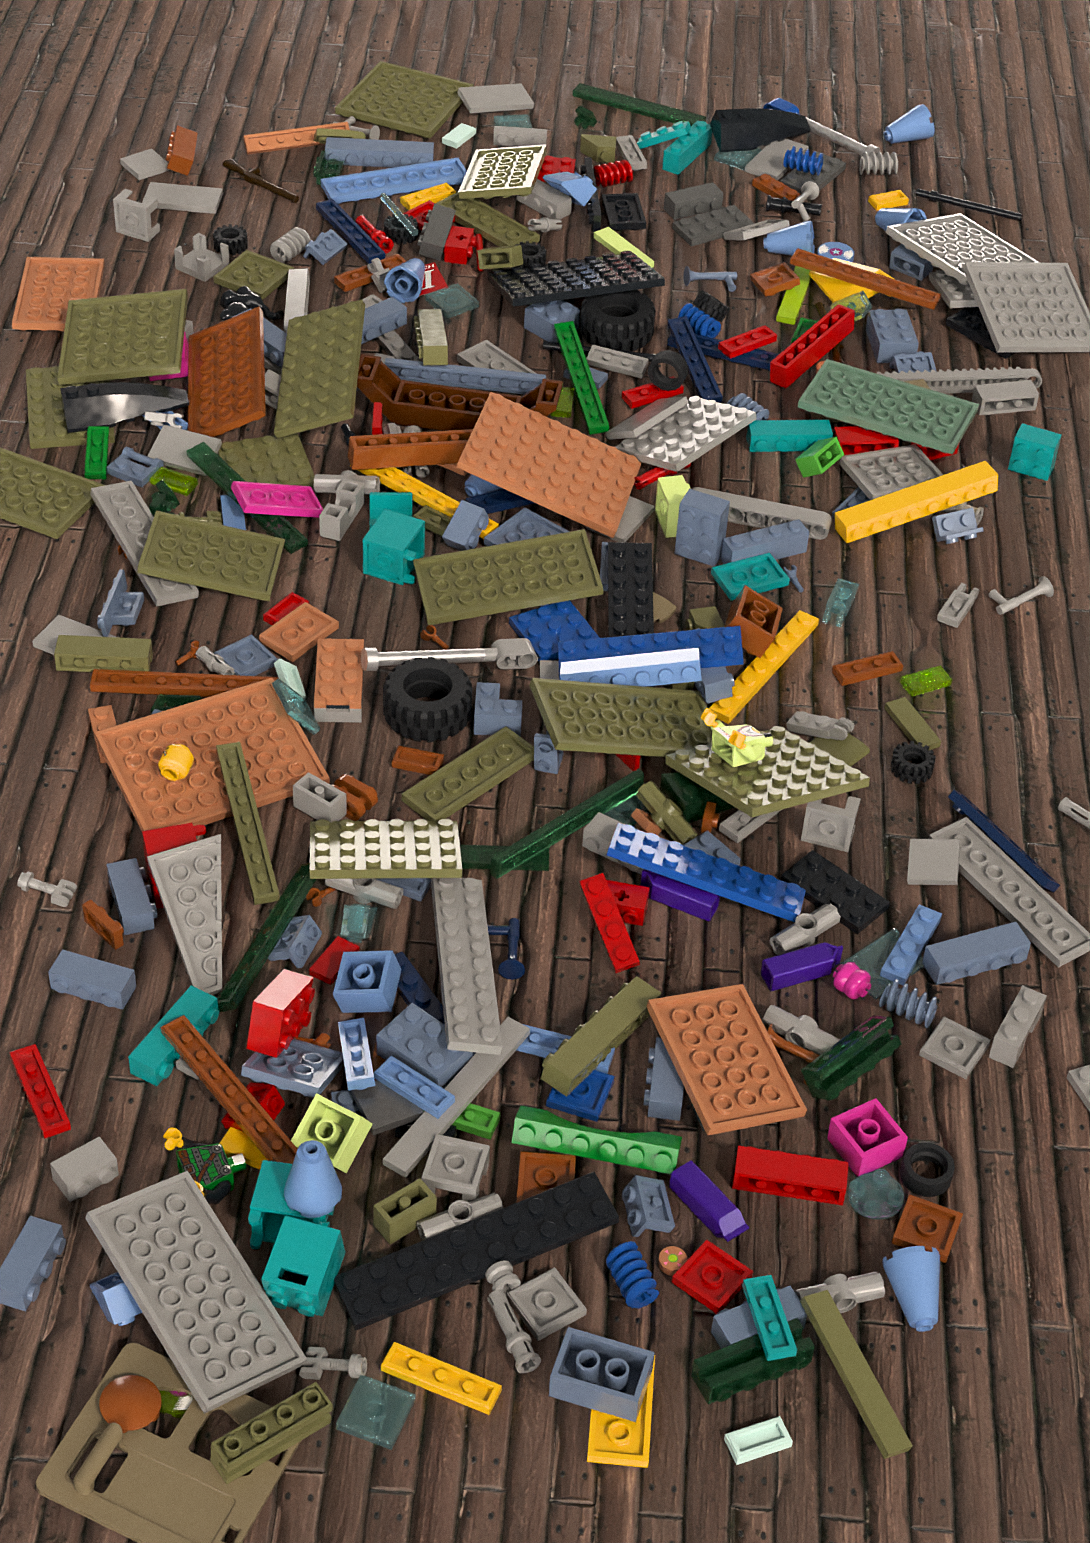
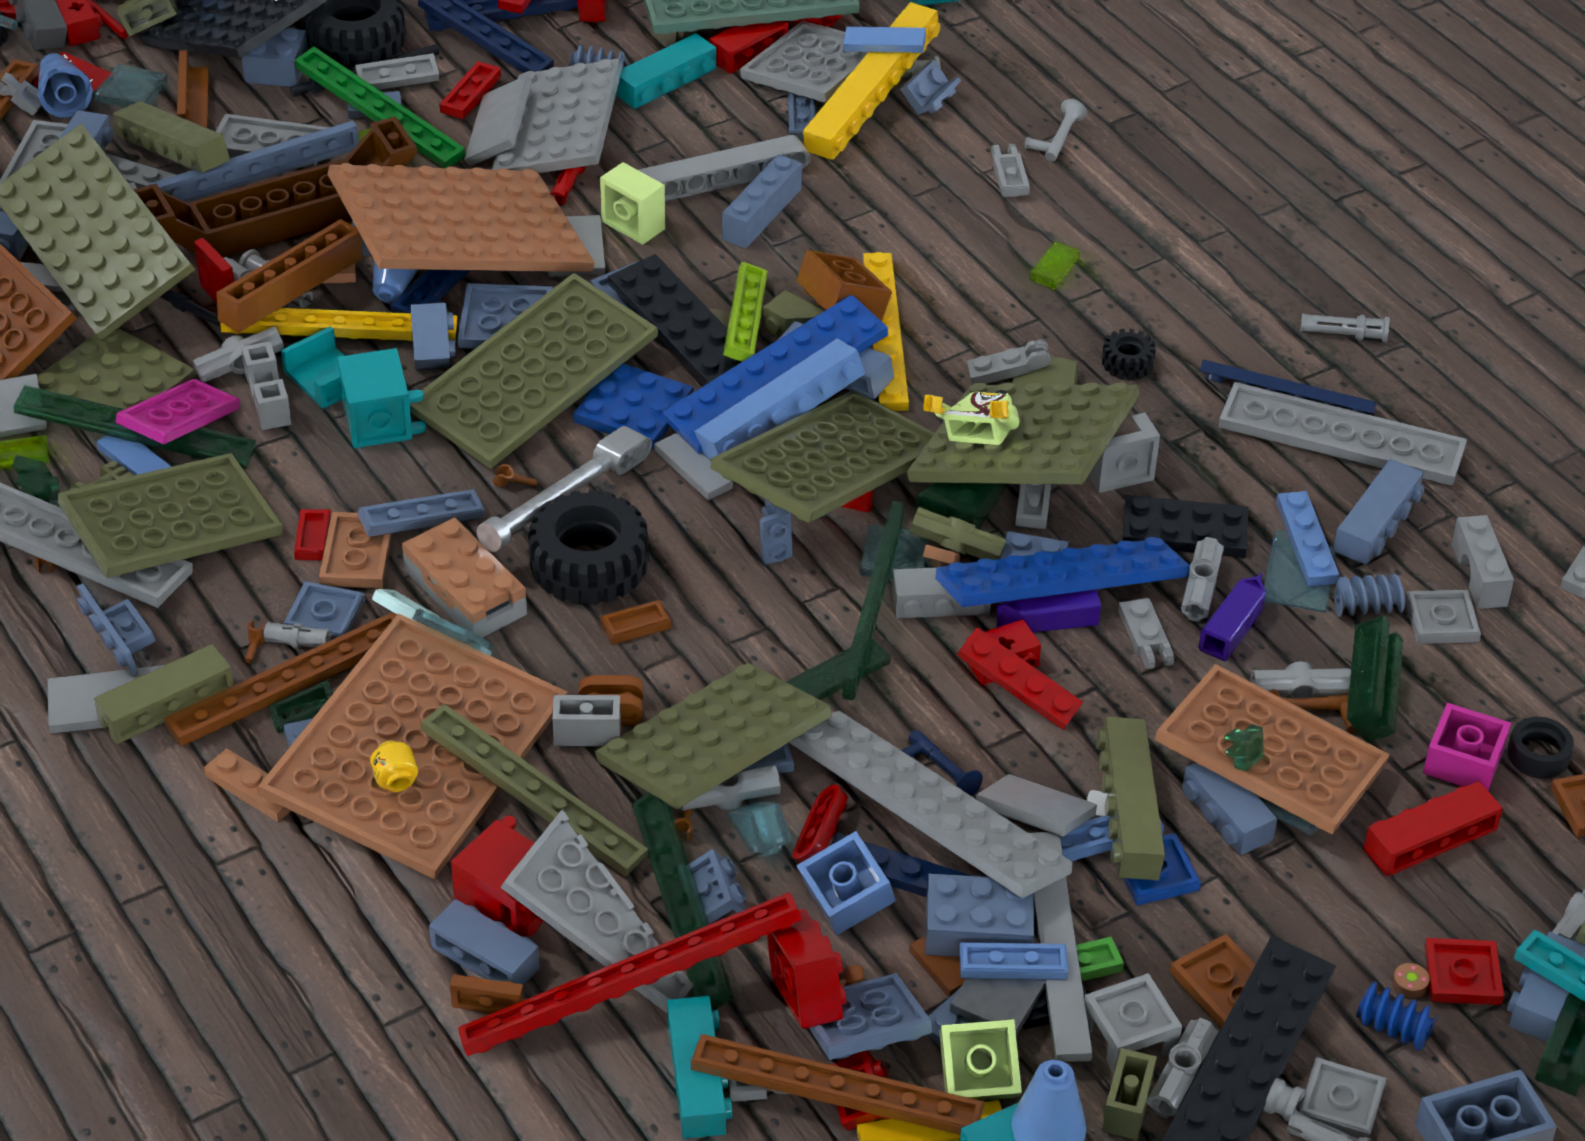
camera: 35 degrees left, 0 degrees up
light grey hinge [17,871,78,907] -> none
sand blue brick [48,949,136,1010] -> none
red tile [309,936,360,985] -> none
medium blue plate [338,1018,375,1091] -> none
olive plate [402,726,534,822] -> none
olive plate [413,505,452,536] -> none
sand blue brick [474,682,523,737] -> none
green arch [511,1105,682,1174] -> none
sand blue bracket [622,1175,675,1237] -> none
black tyre [648,350,688,391] -> none
dark purple piece [669,1160,749,1242] -> none
sand blue brick [674,489,730,567] -> none
dark orange plate [701,801,720,834] -> none
teal plate [711,553,790,601] -> none
sand blue hand [784,565,804,592] -> none
bright green brick [795,437,844,478] -> none
clear light blue hinge [822,578,859,627] -> none
dark orange tile [832,651,903,686] -> none
dark pink piece [833,962,871,1000] -> none
clear light blue dish [848,1169,904,1220] -> none
olive tile [884,697,941,750] -> none
light grey tile [907,839,960,885] -> none
none -> dark orange fence [177,50,209,128]
none -> sand blue tile [358,489,485,537]
none -> red plate [458,892,802,1057]
none -> lime tile [723,262,768,362]
none -> red plate [792,784,848,864]
none -> medium blue tile [843,27,926,53]
none -> light grey tile [976,774,1097,837]
none -> light grey hinge [1118,598,1174,669]
none -> clear green tile [1225,724,1264,771]

